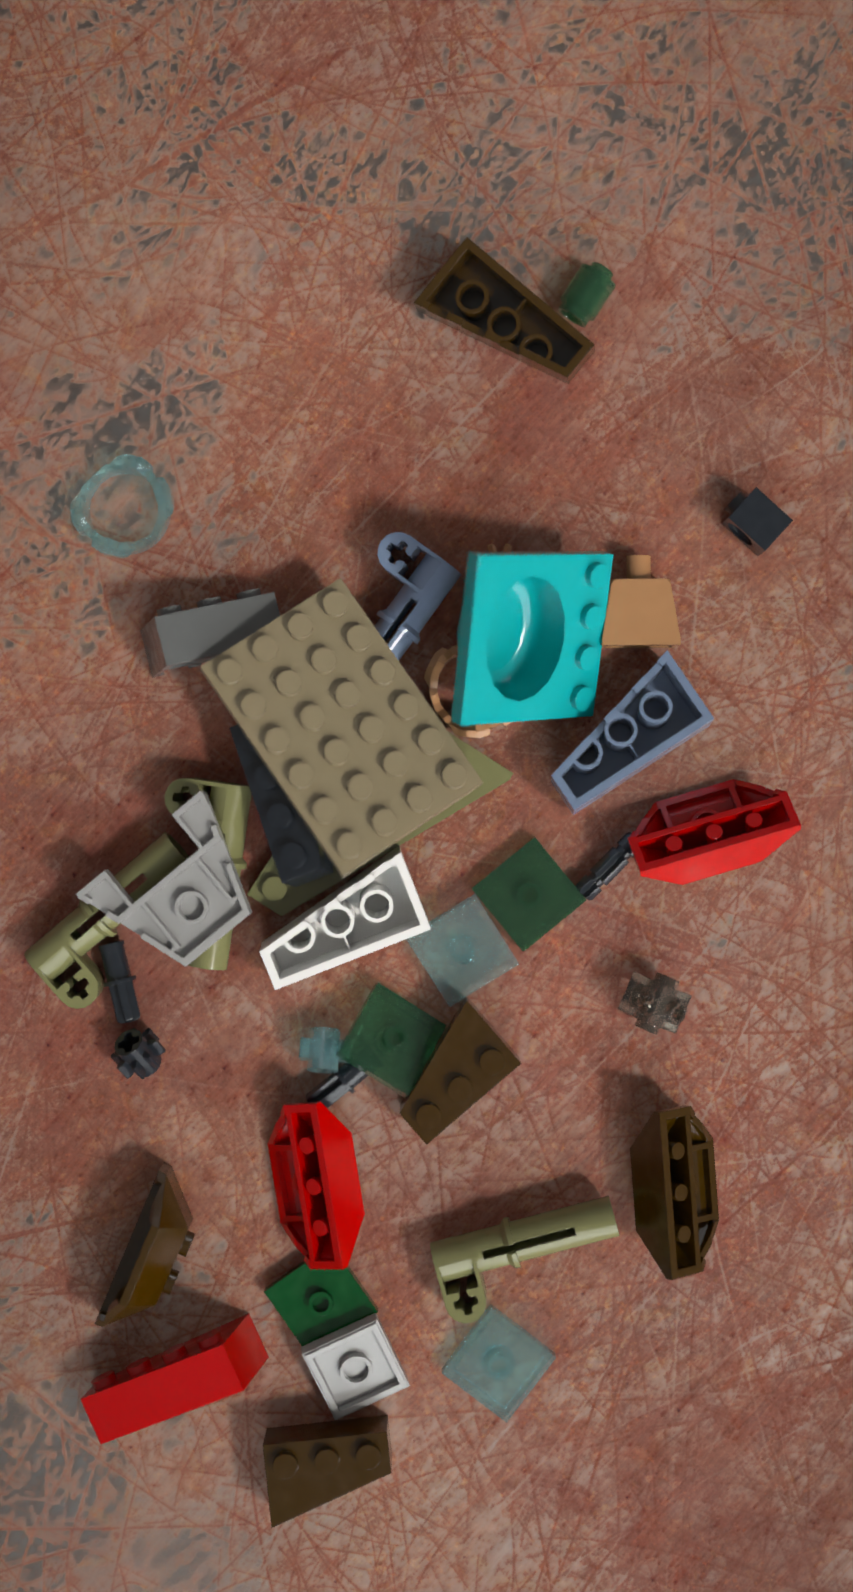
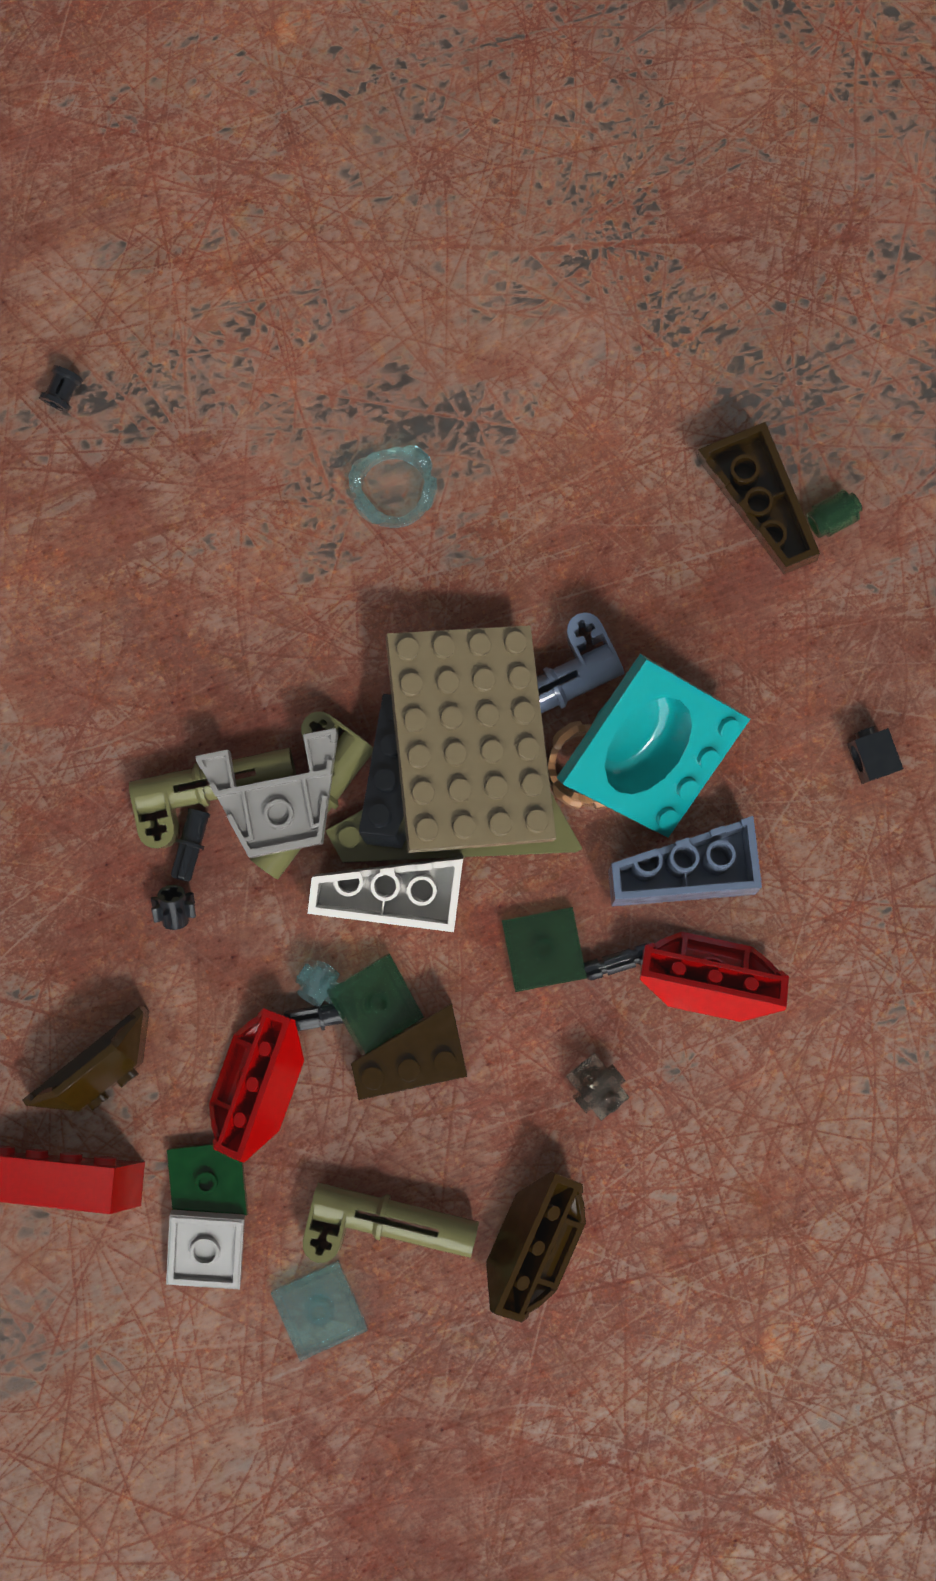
camera: 25 degrees right, 5 degrees down
dark grey wedge [140,588,280,678] -> none
dark brown wedge [263,1415,392,1528] -> none
clear light blue plate [406,894,519,1007] -> none
medium nougat torso [601,555,681,648] -> none

